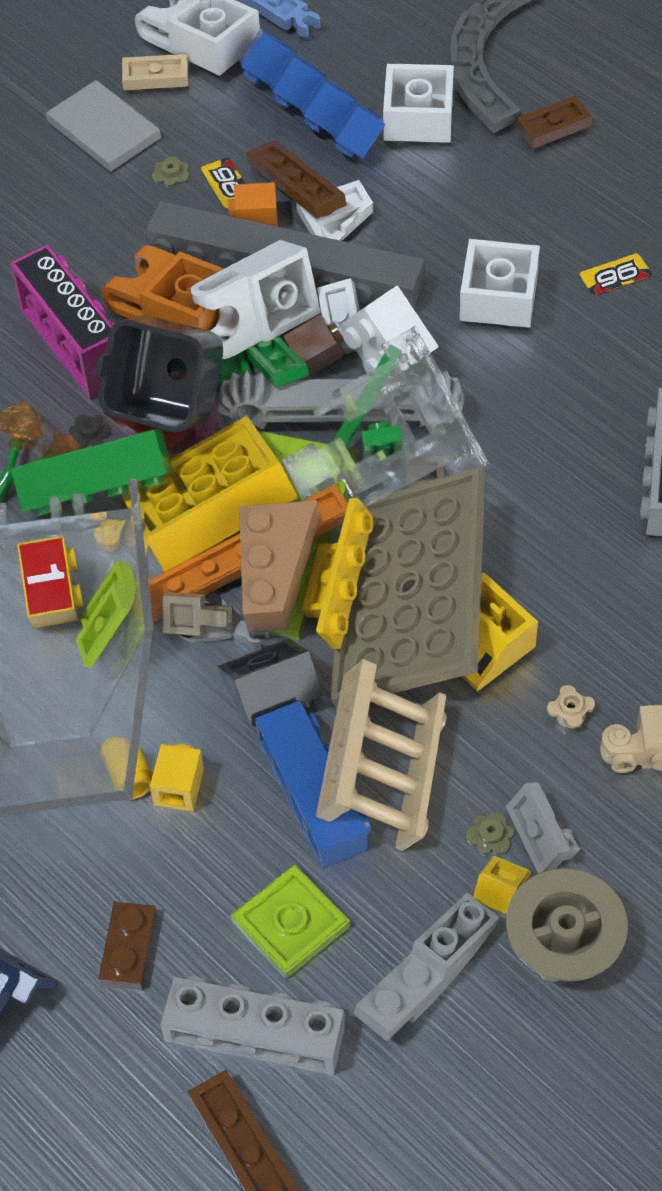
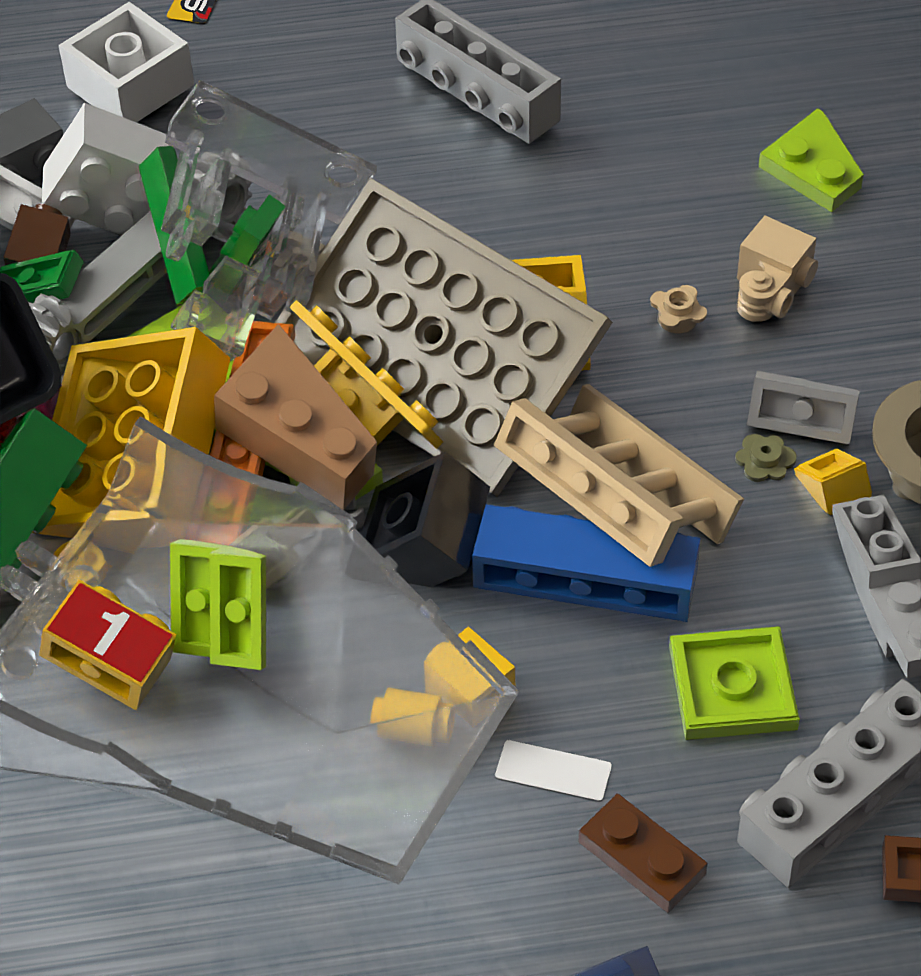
camera: 55 degrees left, 5 degrees down
none -> white sticker [495,740,612,801]

